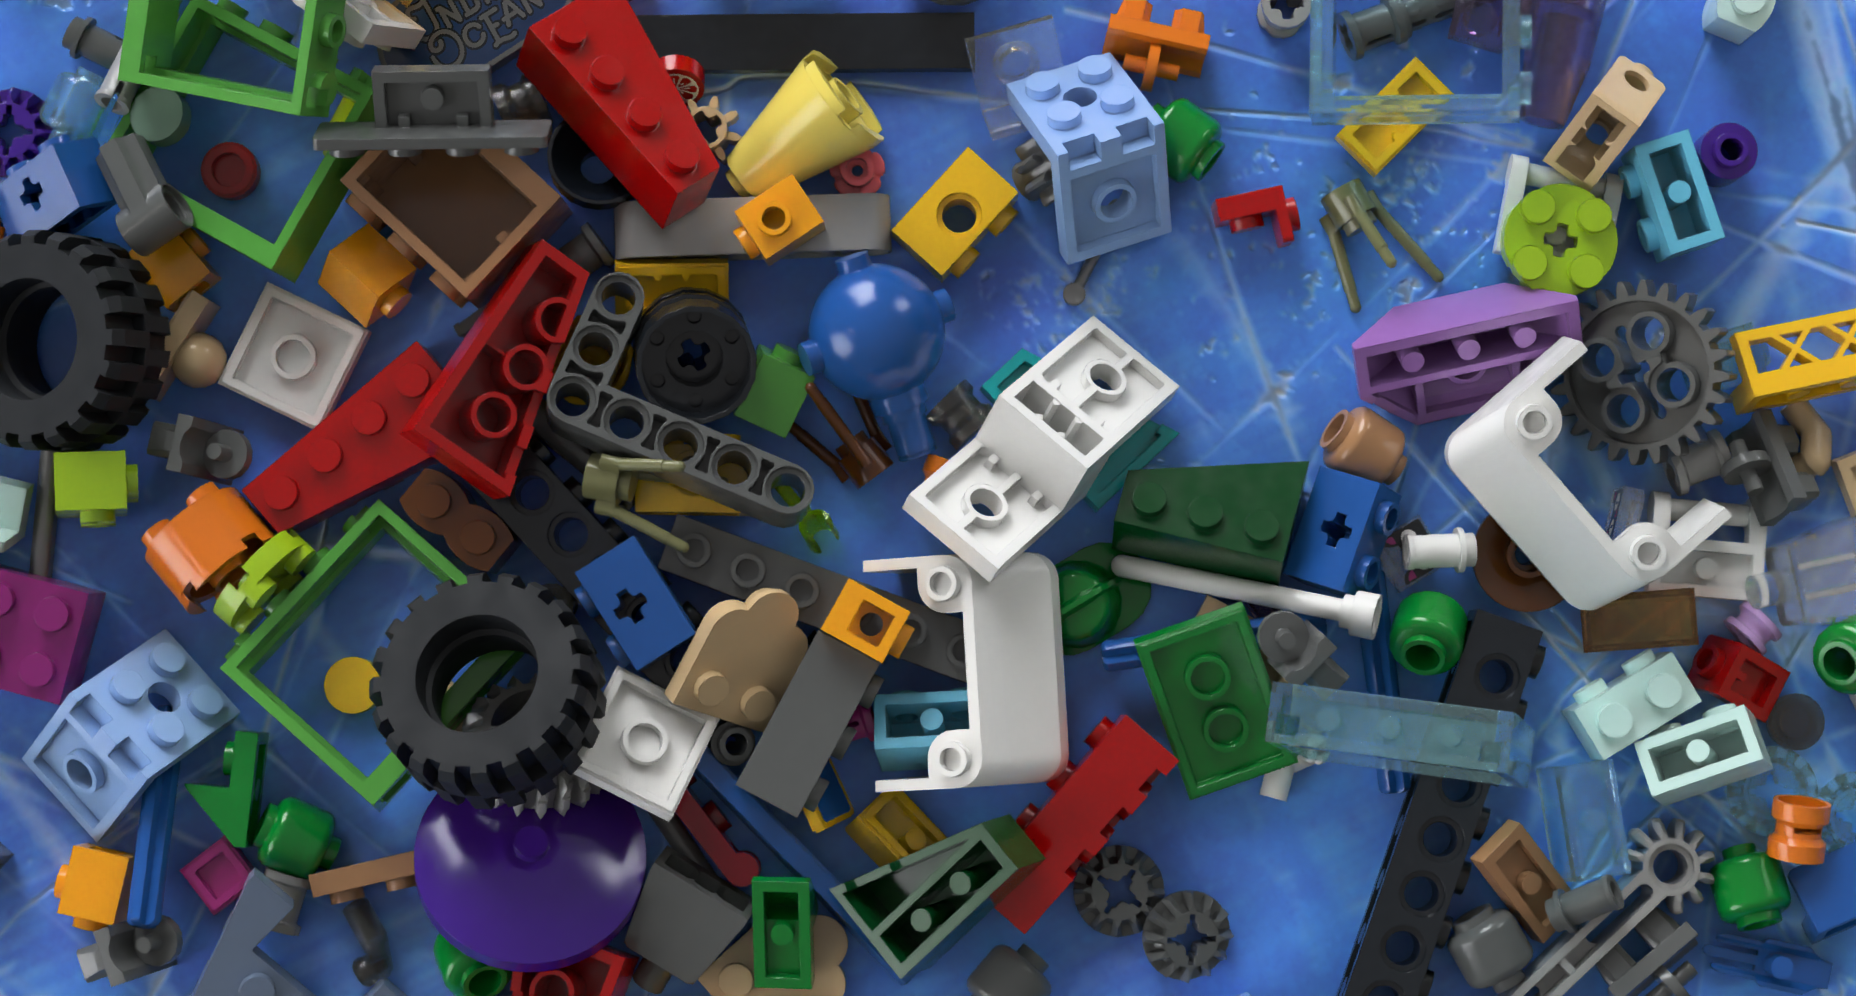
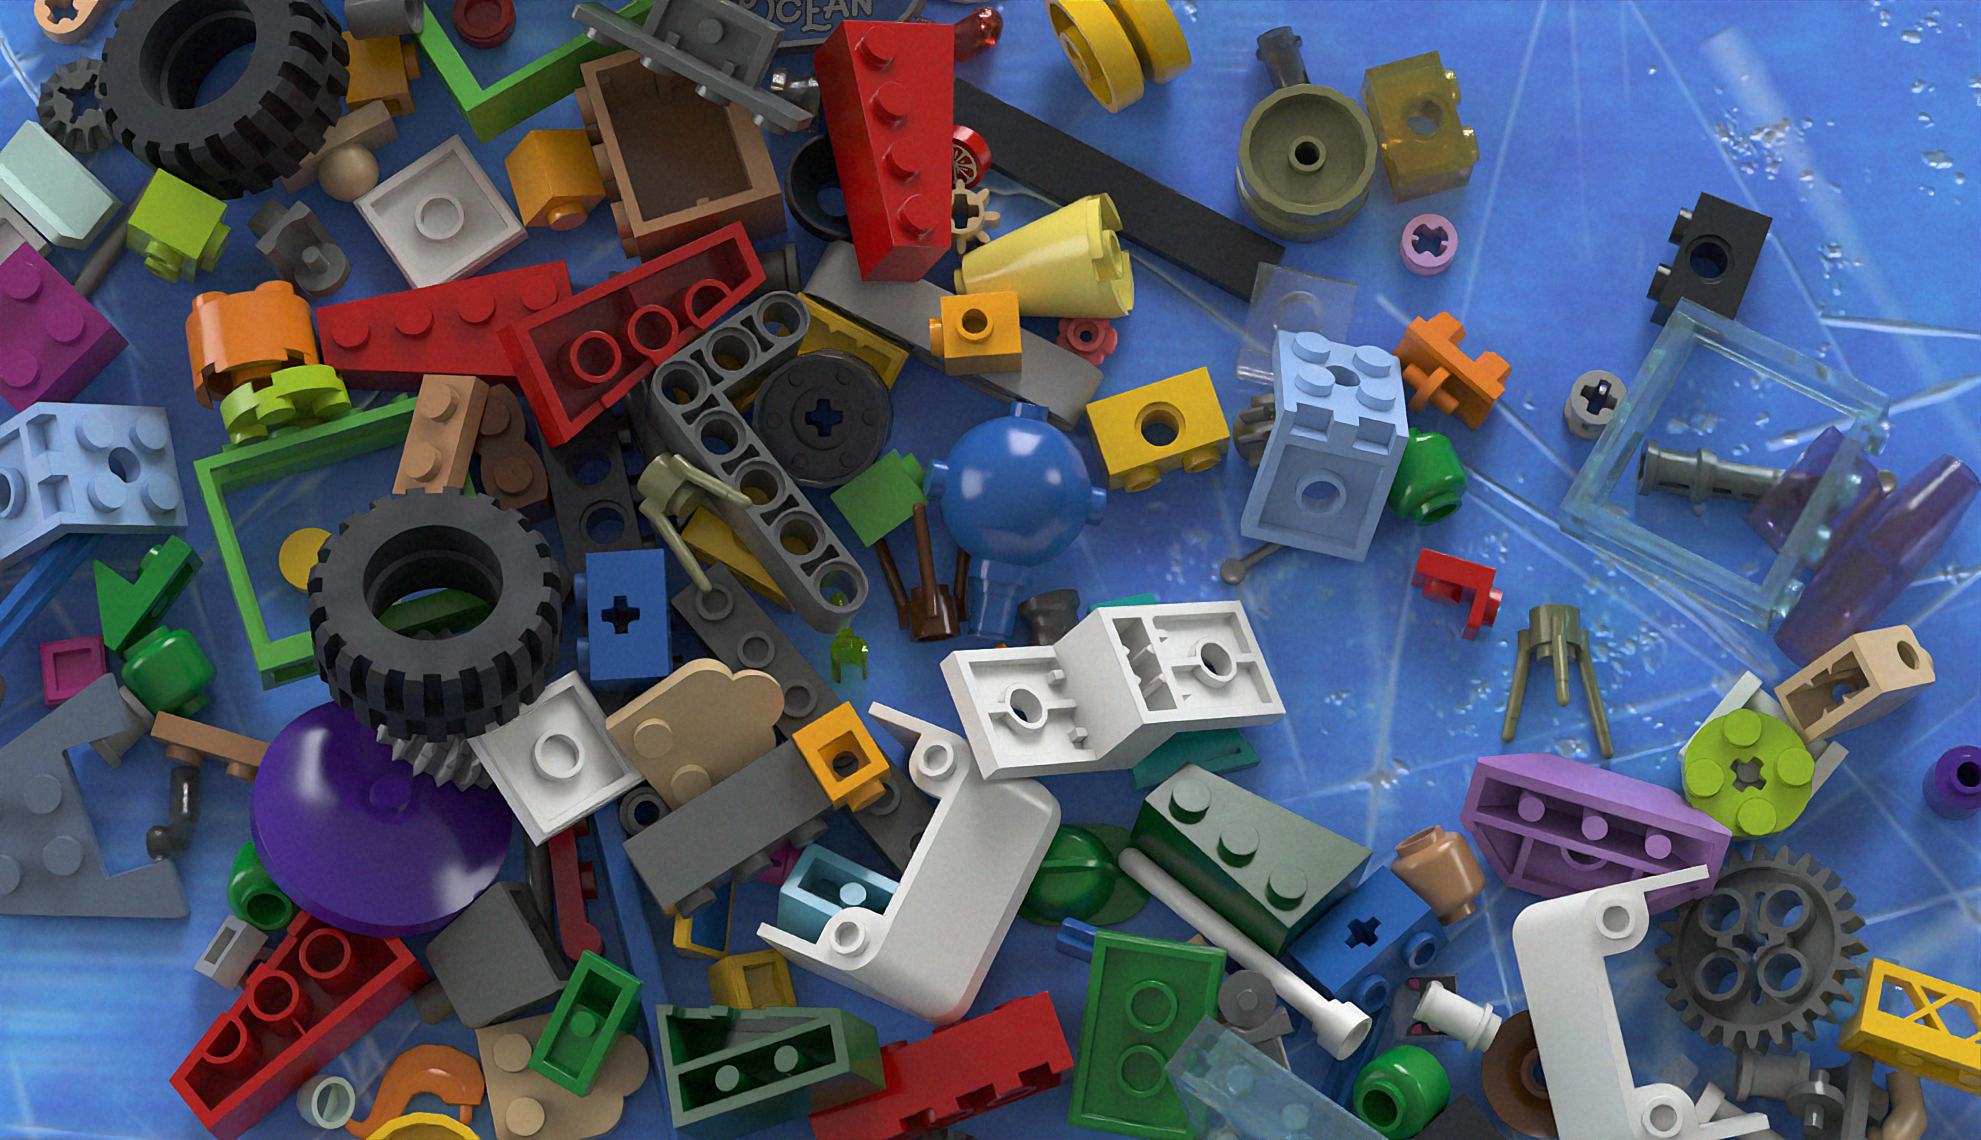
camera: 30 degrees right, 10 degrees down
yellow plate [1334,56,1455,178] -> none
medium azure brick [1618,129,1725,263] -> none
none -> medium nougat plate [392,374,490,498]

